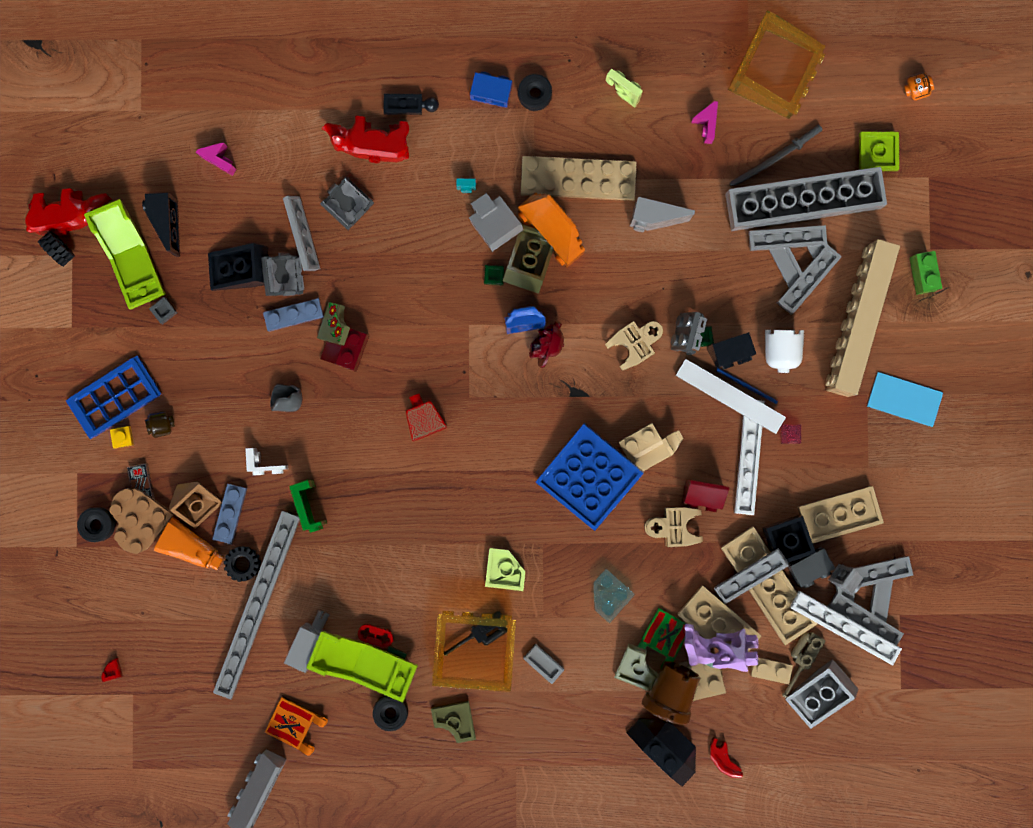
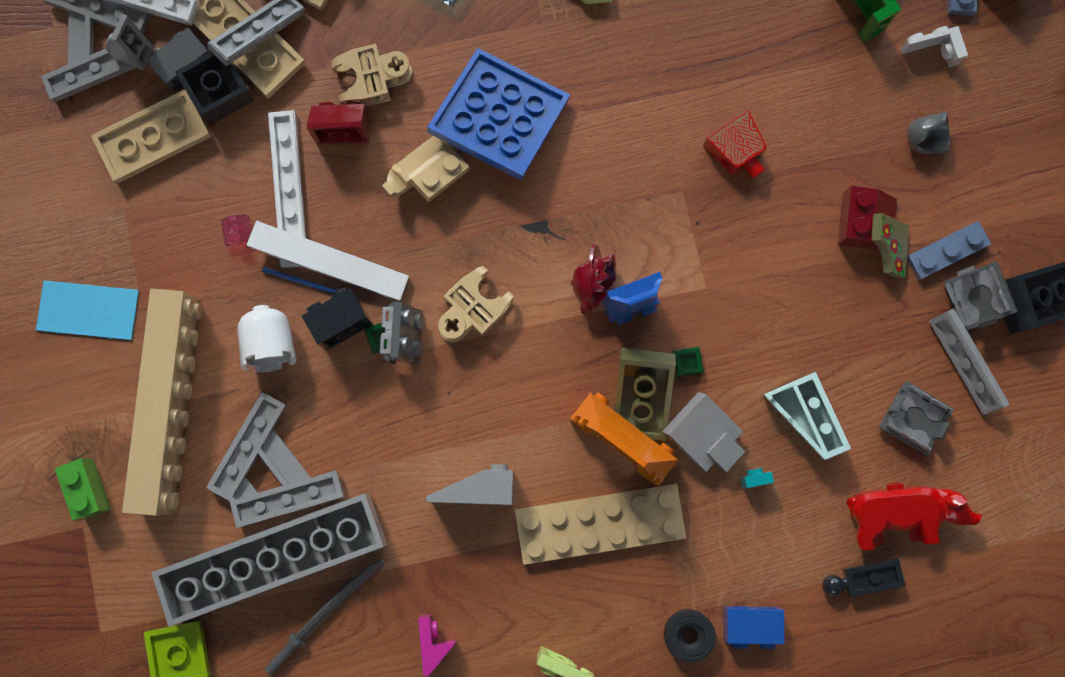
camera: 170 degrees right, 5 degrees down
none -> light aqua wedge [763,372,851,460]

